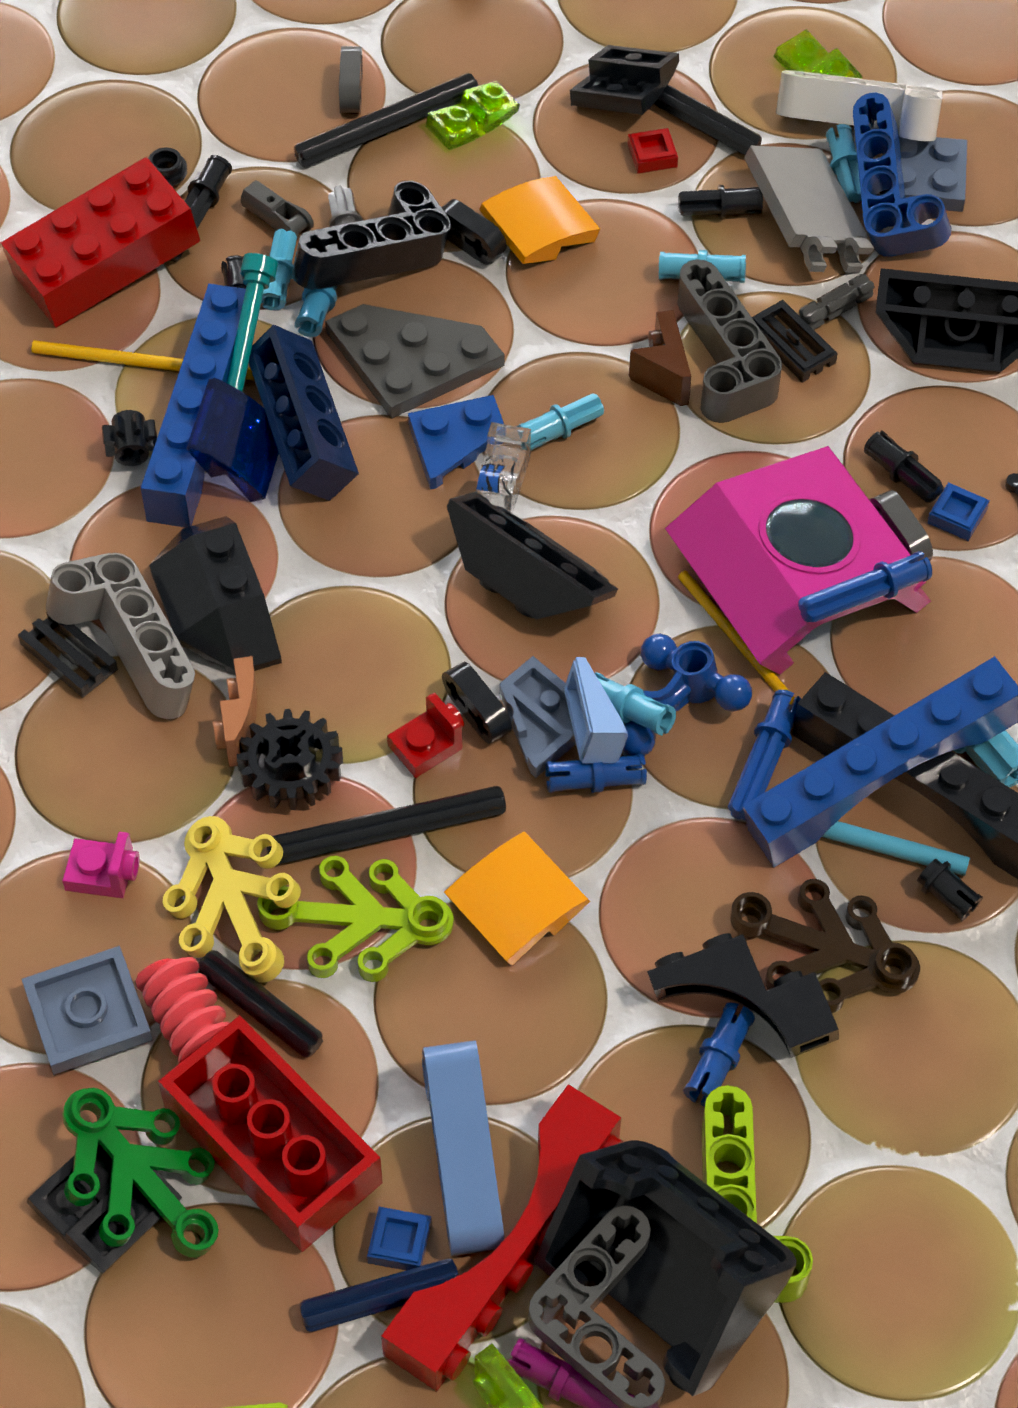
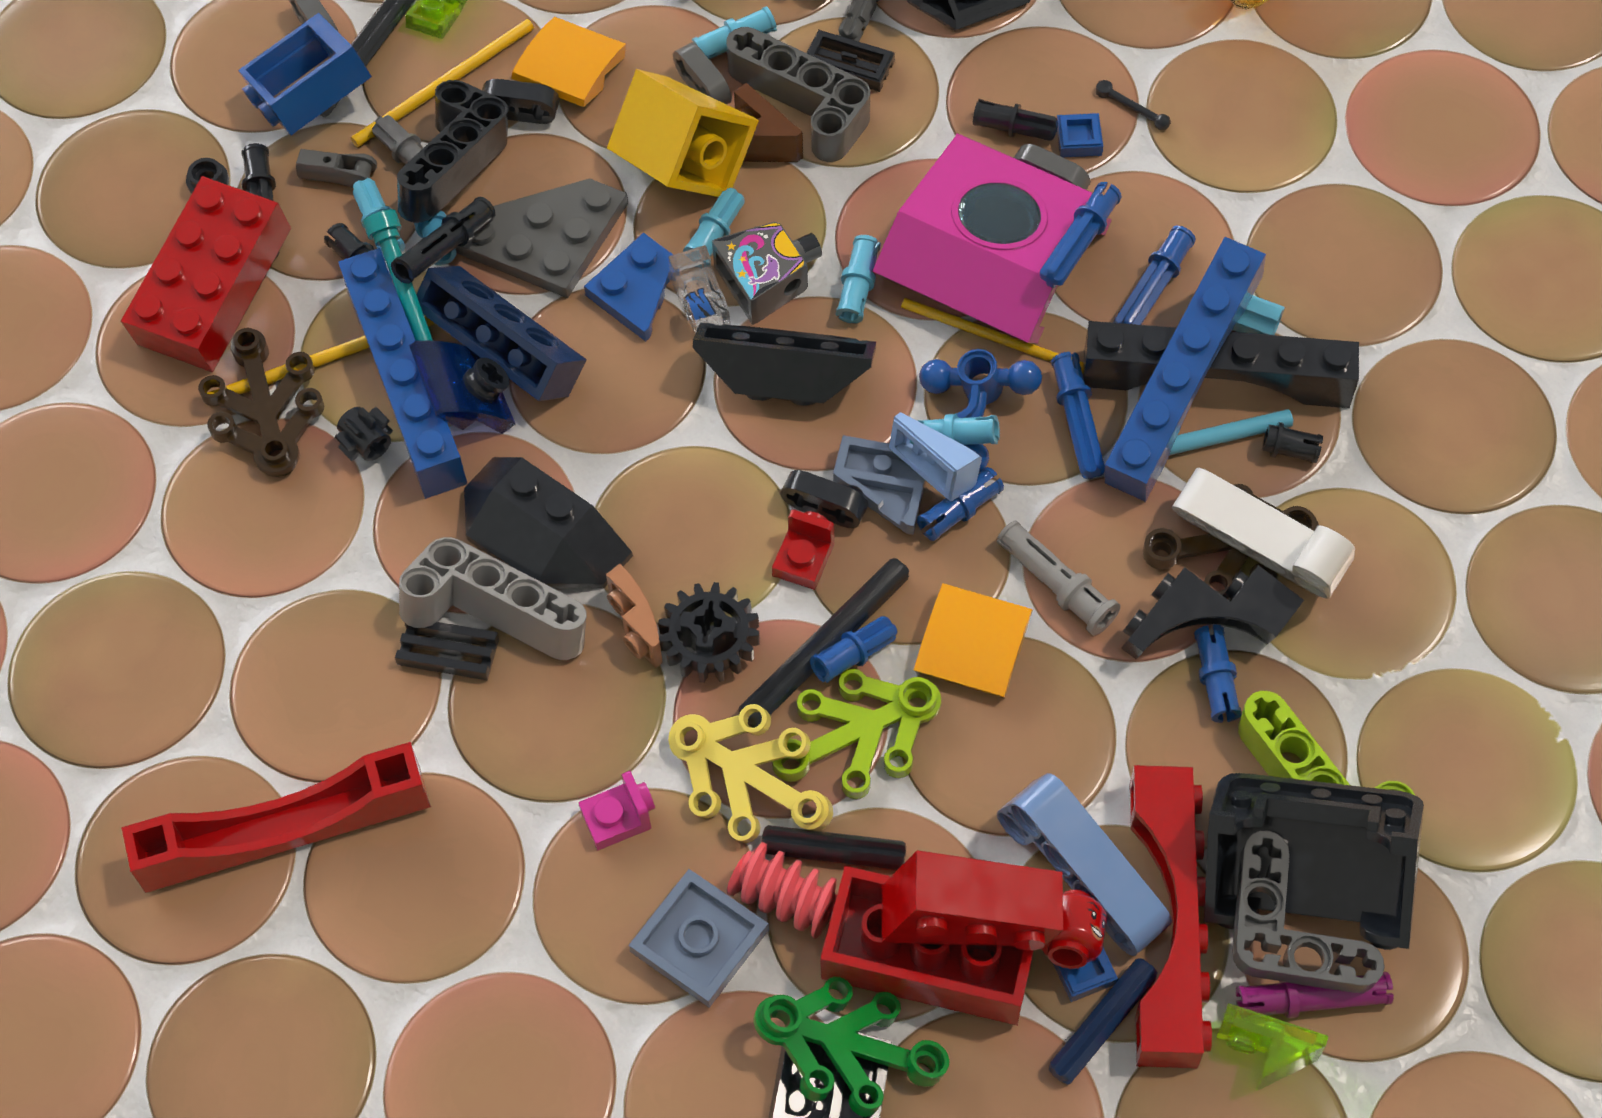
camera: 30 degrees left, 5 degrees up
none -> dark brown plant [198,328,325,477]
none -> blue window [238,13,372,135]
none -> yellow axle [351,19,534,148]
none -> black pin [391,197,496,284]
none -> black bush [463,357,509,403]
none -> yellow slope [607,69,759,197]
none -> dark grey beam [673,42,732,104]
none -> torso [712,222,822,325]
none -> blue axle [810,616,898,683]
none -> medium azure pin [836,235,881,323]
none -> red wedge [882,850,1063,950]
none -> light grey pin [997,520,1121,636]
none -> red head [1041,890,1107,969]
none -> blue axle [1114,225,1196,325]
none -> white beam [1172,468,1355,599]

